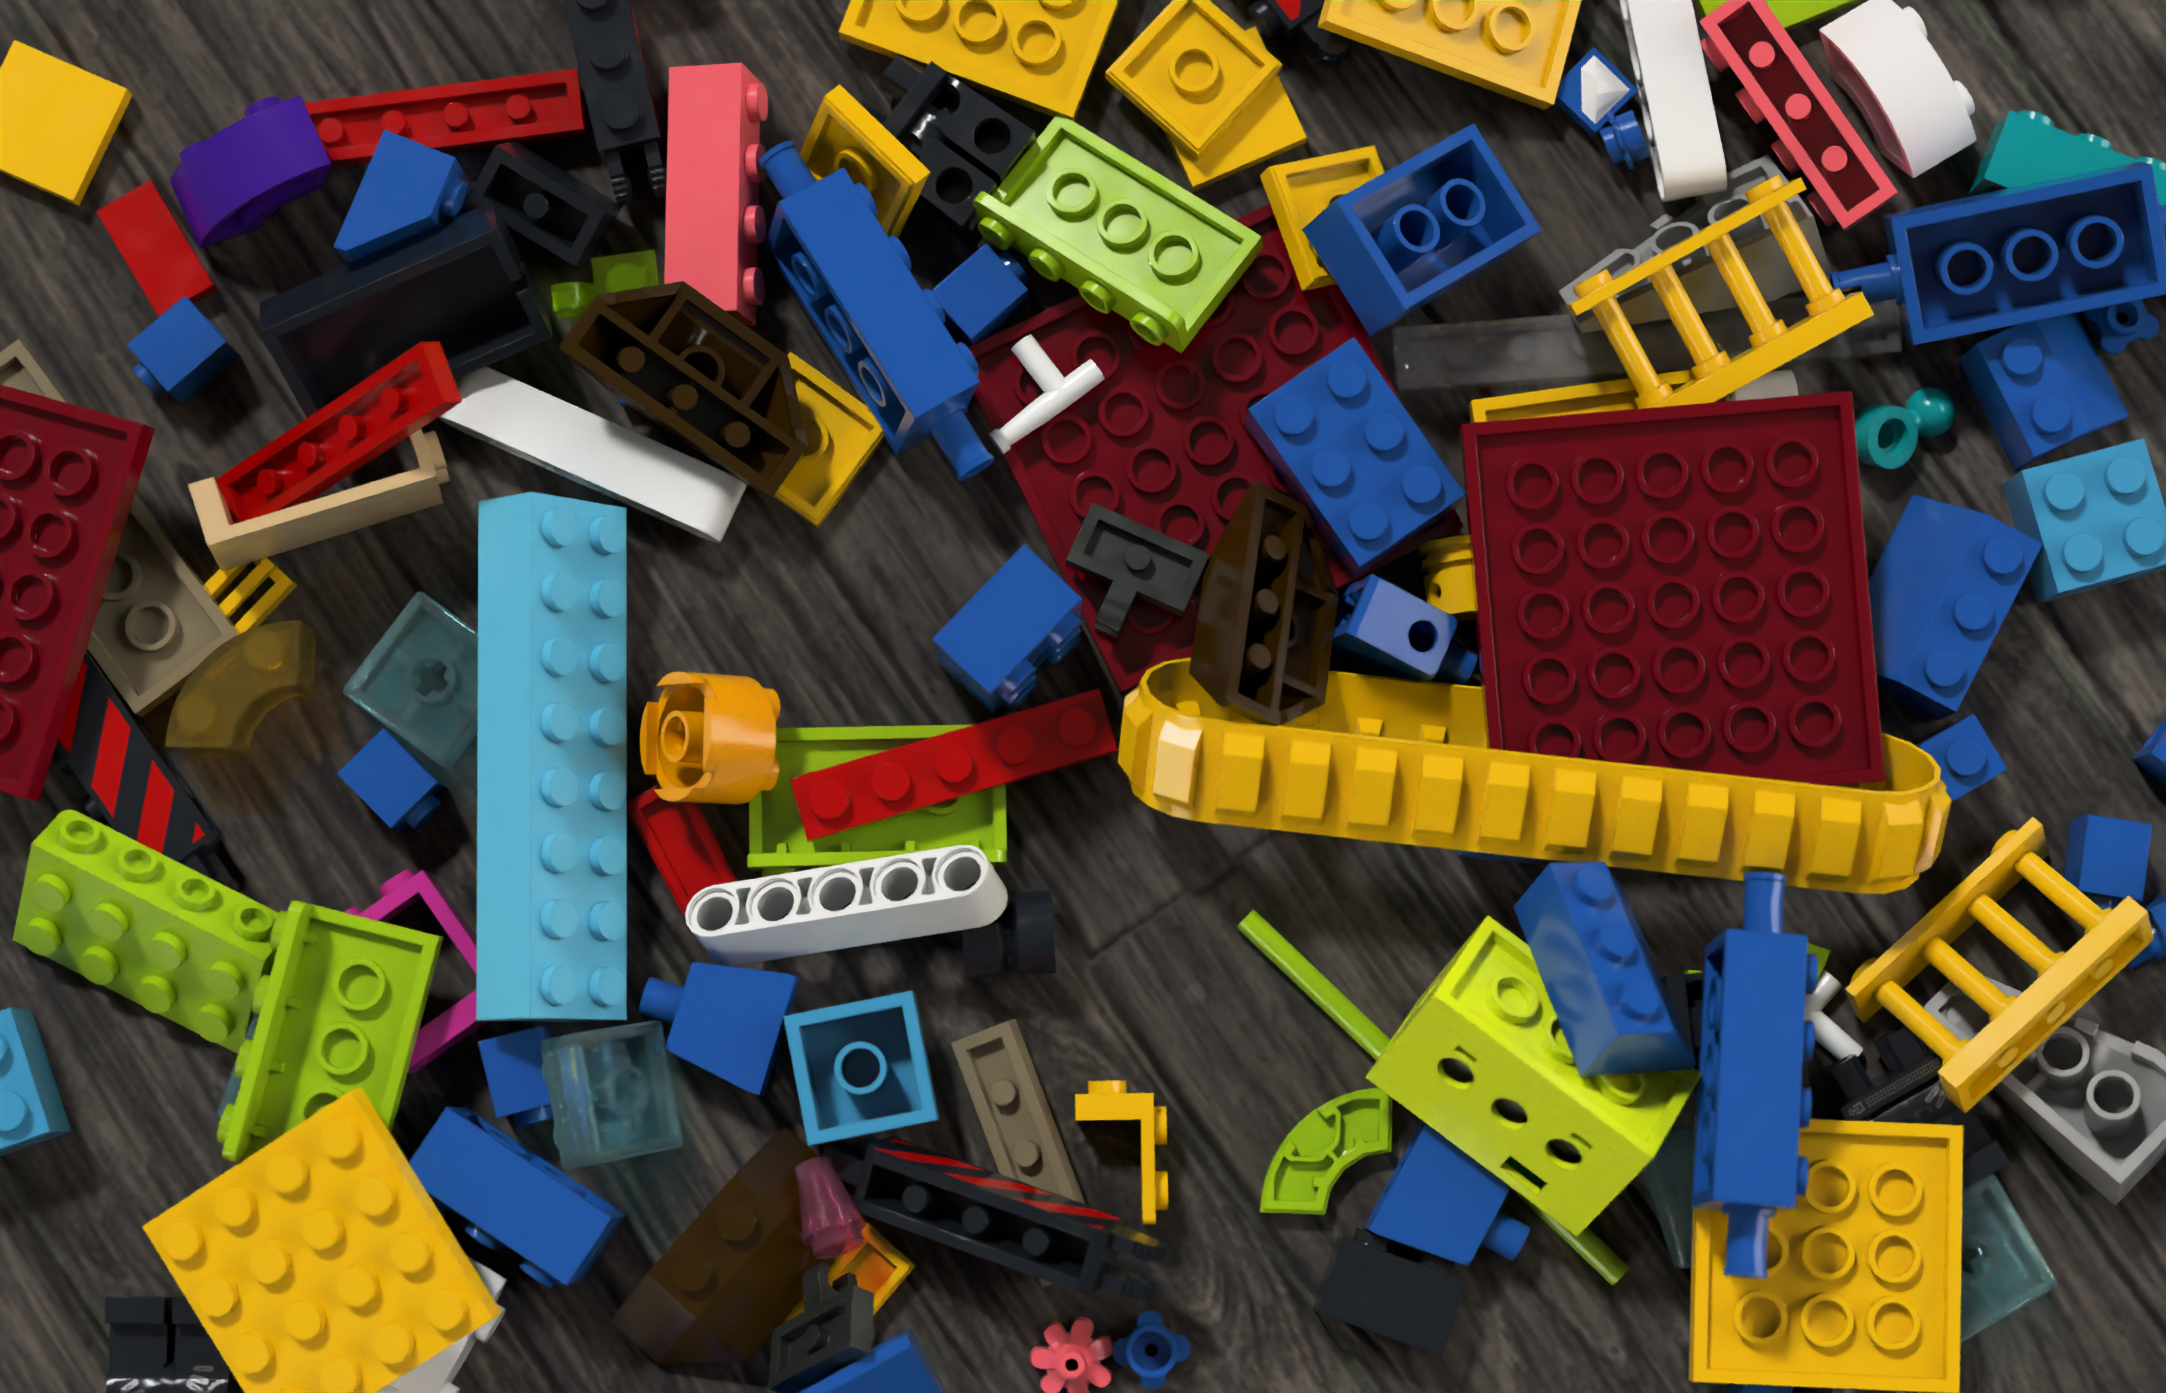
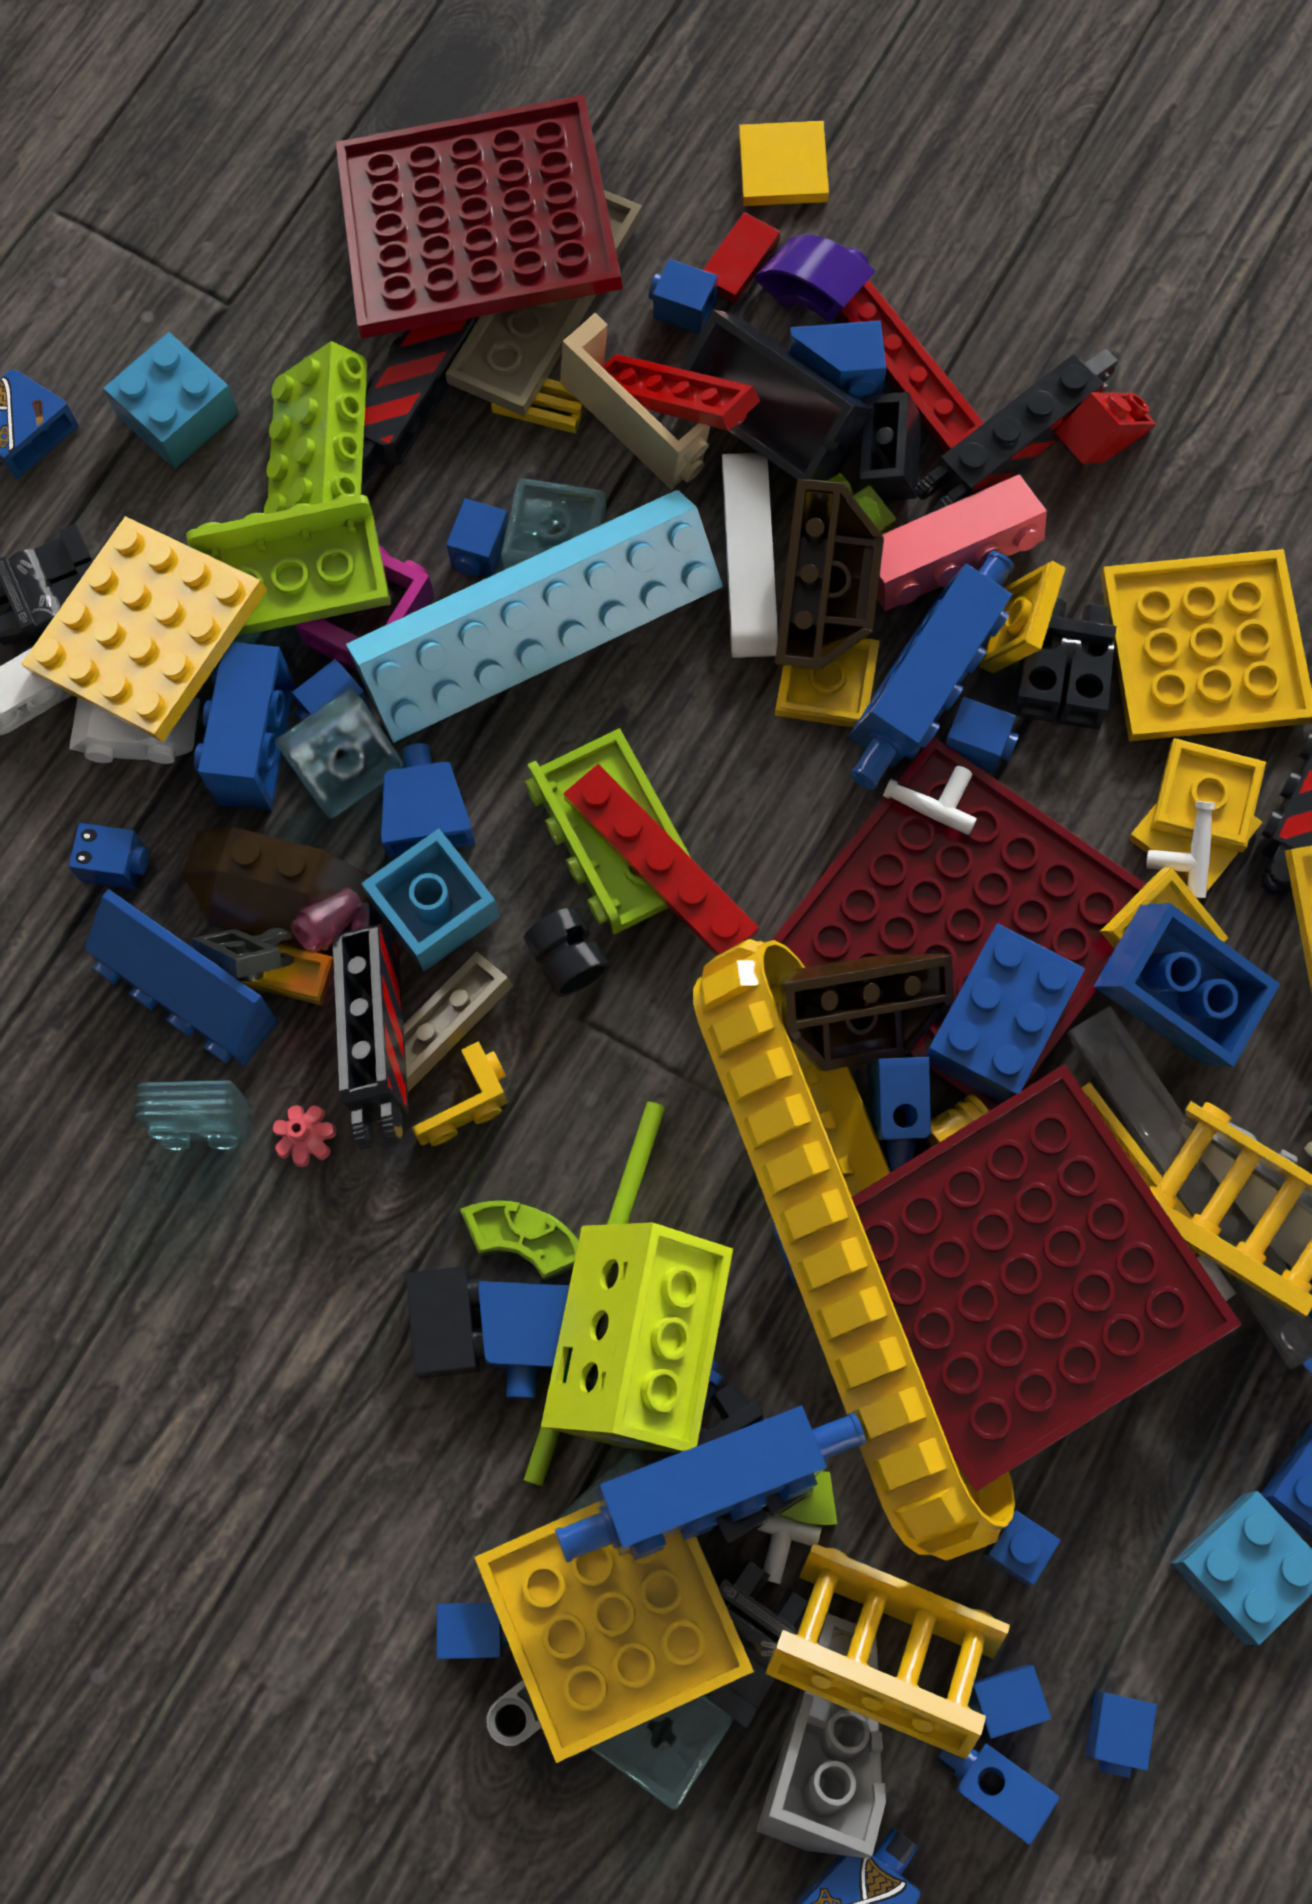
camera: 70 degrees right, 10 degrees down
clear yellow brick [165,620,316,756] -> none
red tile [627,784,739,916] -> none
light orange brick [640,671,780,805] -> none
white beam [685,845,1008,966] -> none
blue brick [932,544,1082,716] -> none
lime bracket [972,114,1263,353] -> none
pearl dark grey plate [1066,503,1210,639] -> none
blue plate [1112,1310,1190,1390] -> none
blue slope [1513,862,1696,1077] -> none
teal plate [1855,387,1956,469] -> none
blue slope [1868,495,2043,721] -> none
none -> white piece [1147,801,1215,898]

